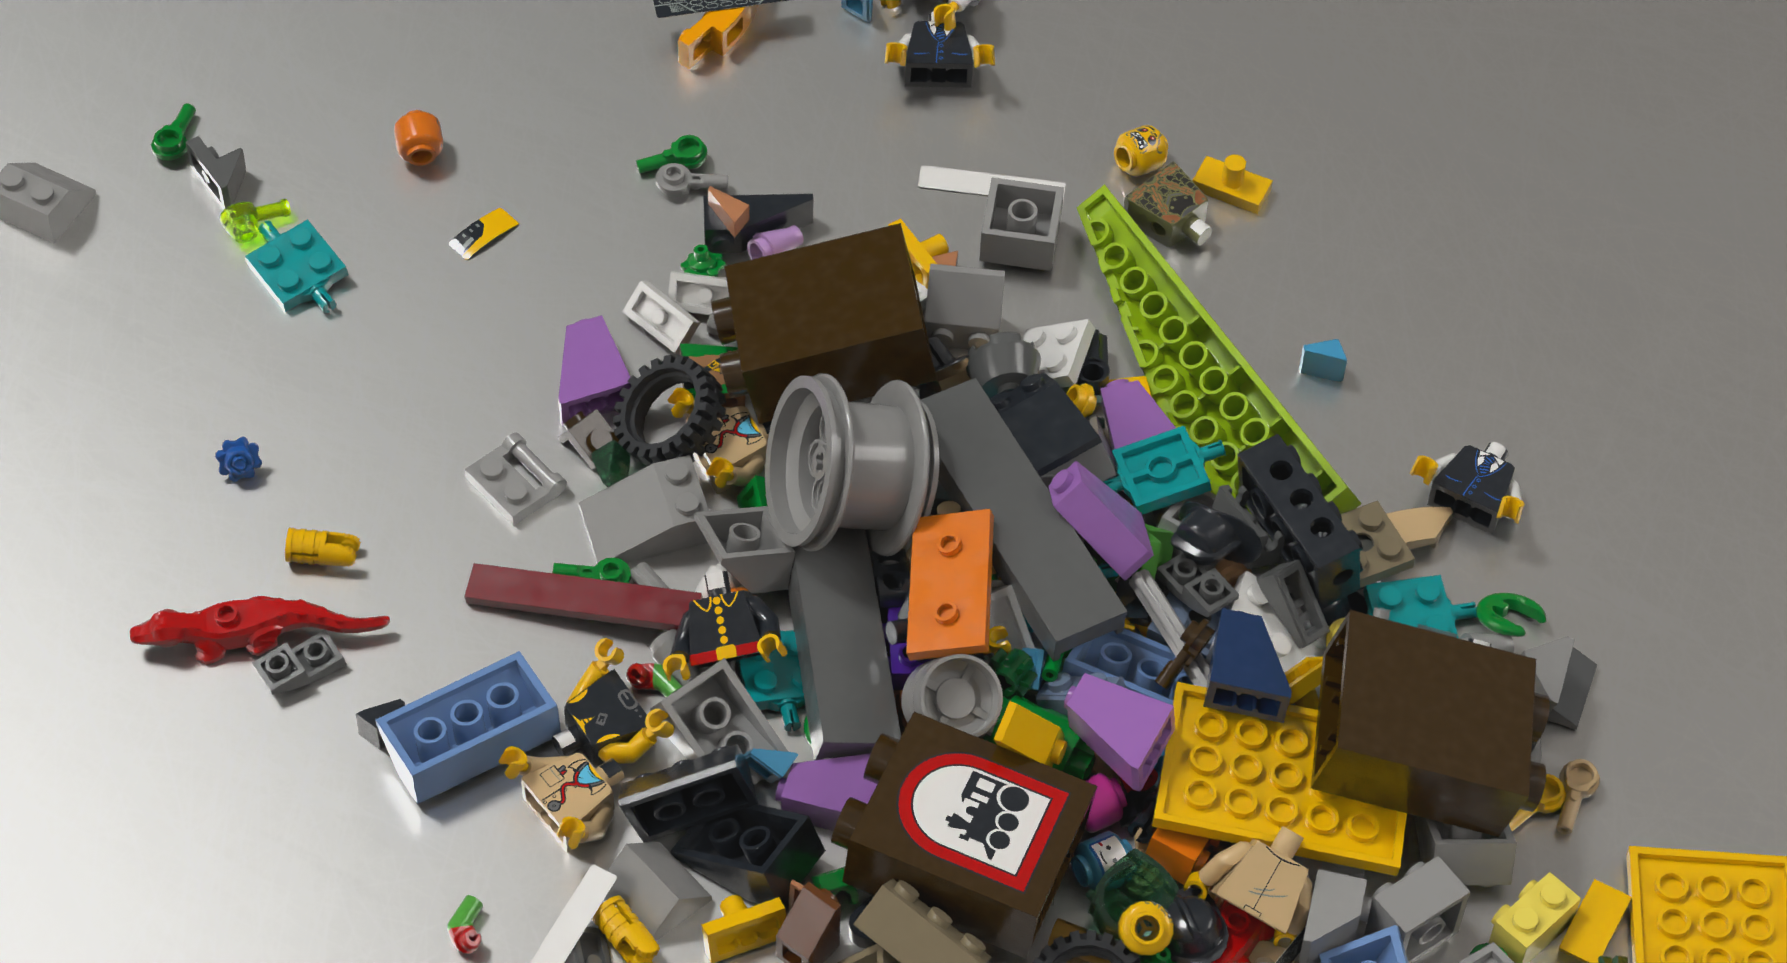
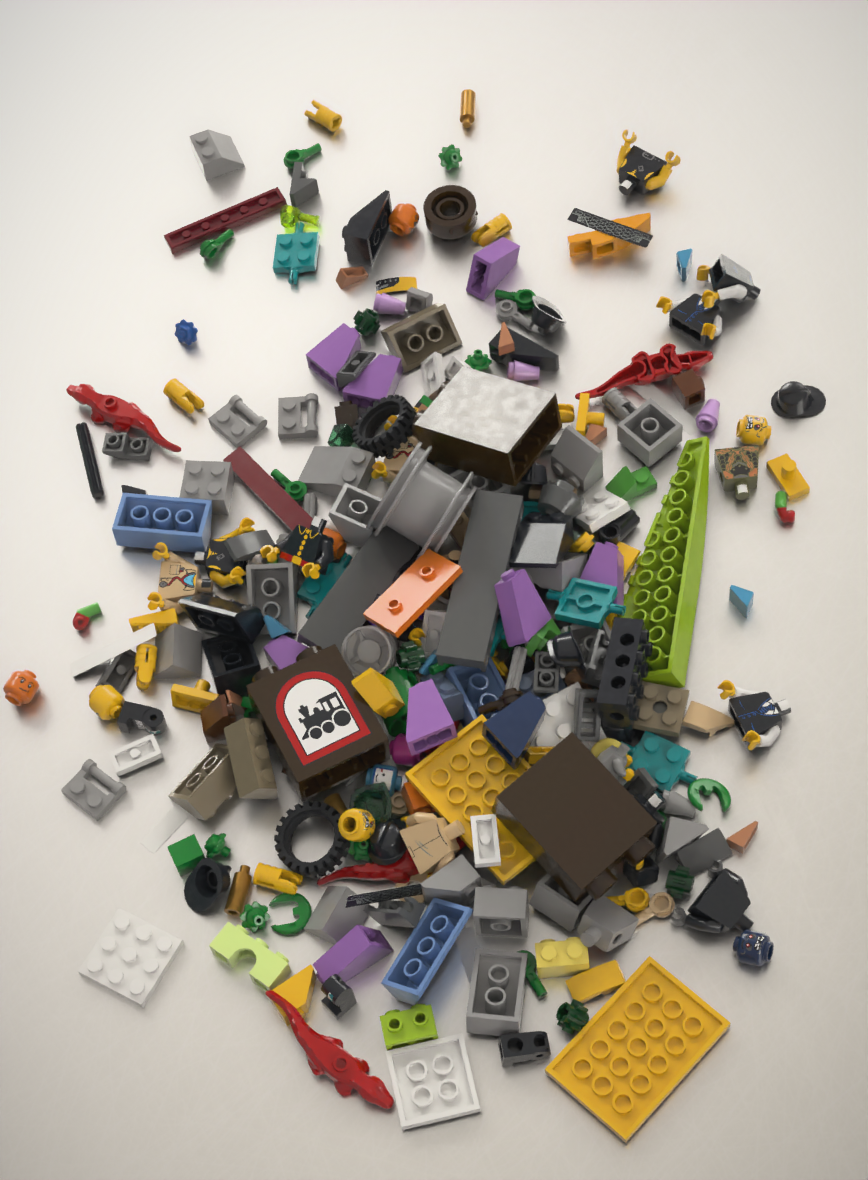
camera: 50 degrees right, 5 degrees up
none -> black axle [76,422,104,498]
none -> yellow slope [129,608,180,634]
none -> dark red tile [163,187,287,254]
none -> light grey brick [179,460,235,515]
none -> green plate [200,229,234,259]
none -> light grey plate [208,394,267,448]
none -> dark grey slope [224,530,275,561]
none -> yellow hinge [304,99,342,132]
none -> medium lavender slope [306,323,361,391]
none -> nougat piece [335,266,369,289]
none -> dark grey slope [336,351,376,387]
none -> black slope [342,190,392,267]
none -> dark green gear [353,308,381,336]
none -> lavender cone [373,293,406,315]
none -> dark tan slope [380,303,463,372]
none -> light grey brick [406,287,433,313]
none -> dark brown piece [423,185,478,240]
none -> green plant [438,144,463,170]
none -> medium lavender slope [466,237,520,300]
none -> white plate [470,814,501,868]
none -> yellow hinge [471,213,512,247]
none -> black piece [531,296,567,336]
none -> red animal [575,343,713,400]
none -> light grey torso [577,895,639,952]
none -> light grey hinge [602,387,637,421]
none -> bright green slope [605,466,657,501]
none -> dark green gear [665,865,695,899]
none -> black torso [671,860,754,933]
none -> reddish brown brick [672,369,705,410]
none -> lavender cone [696,399,720,432]
none -> nougat piece [726,821,758,854]
none -> dark blue head [733,929,774,967]
none -> black piece [771,381,826,417]
none -> arm [775,491,795,524]

